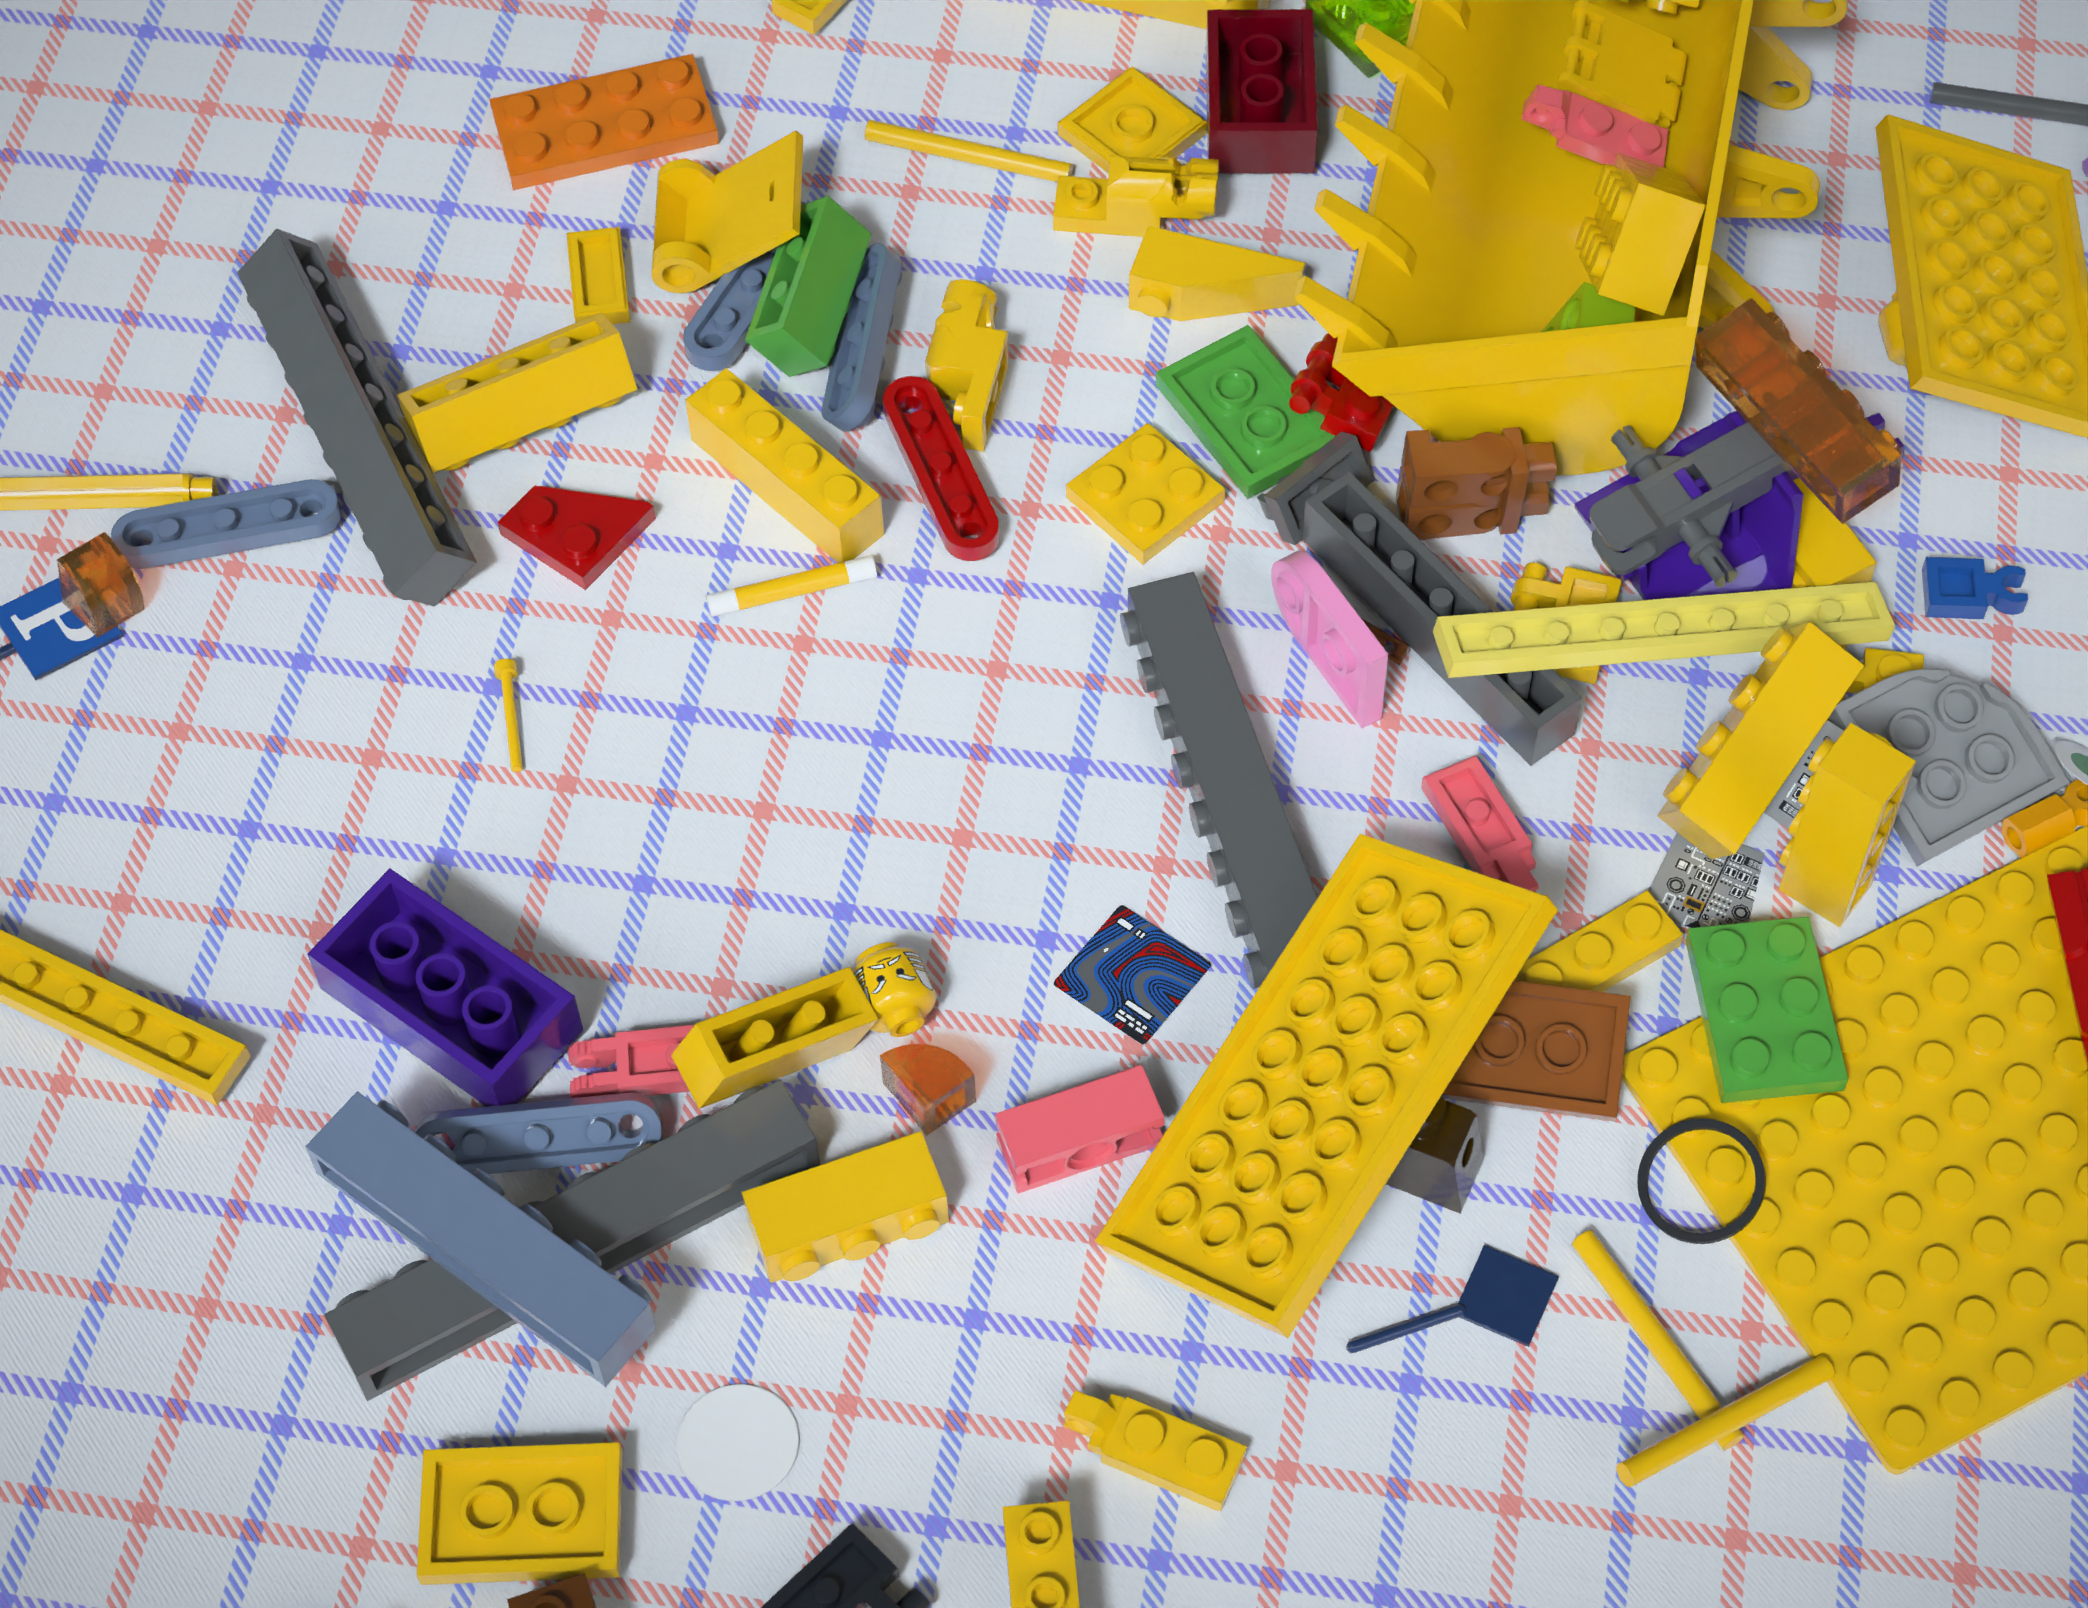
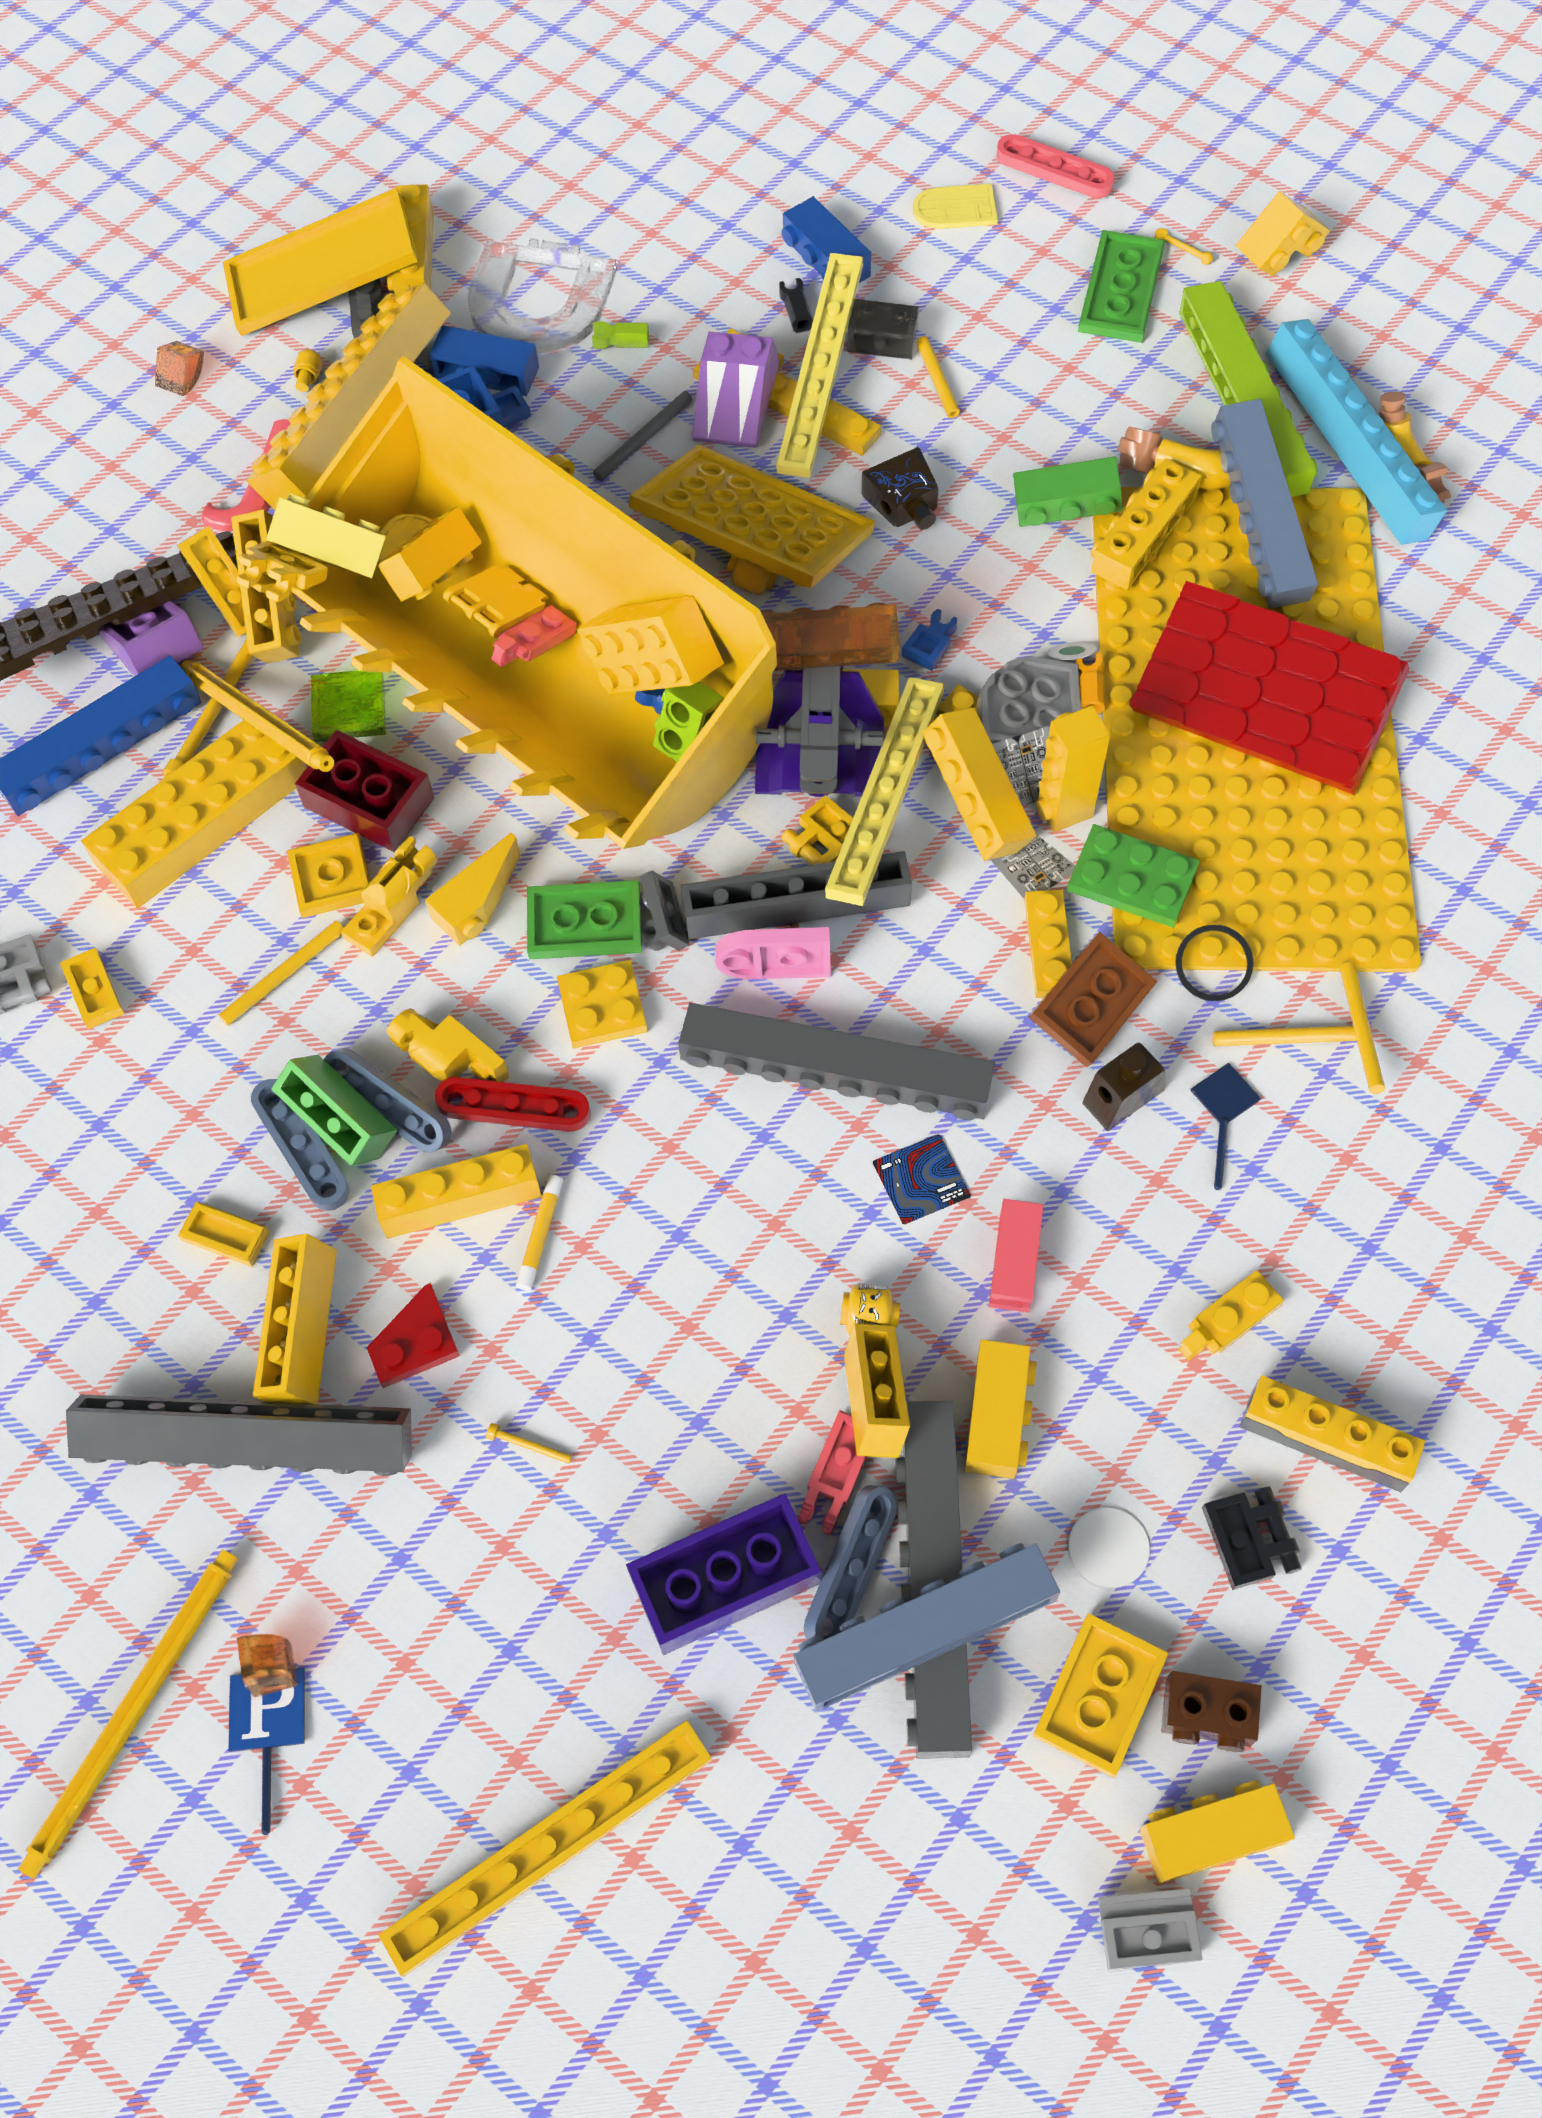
camera: 60 degrees left, 5 degrees up
sand blue plate [111,479,341,569] -> none
orange plate [489,54,719,191] -> none
yellow door [651,130,803,293] -> none
clear orange brick [880,1044,976,1136] -> none
yellow plate [1095,834,1558,1338] -> none
red plate [1289,333,1394,453] -> none
dark orange hips [1395,427,1557,540] -> none
coral hinge [1421,756,1539,892] -> none

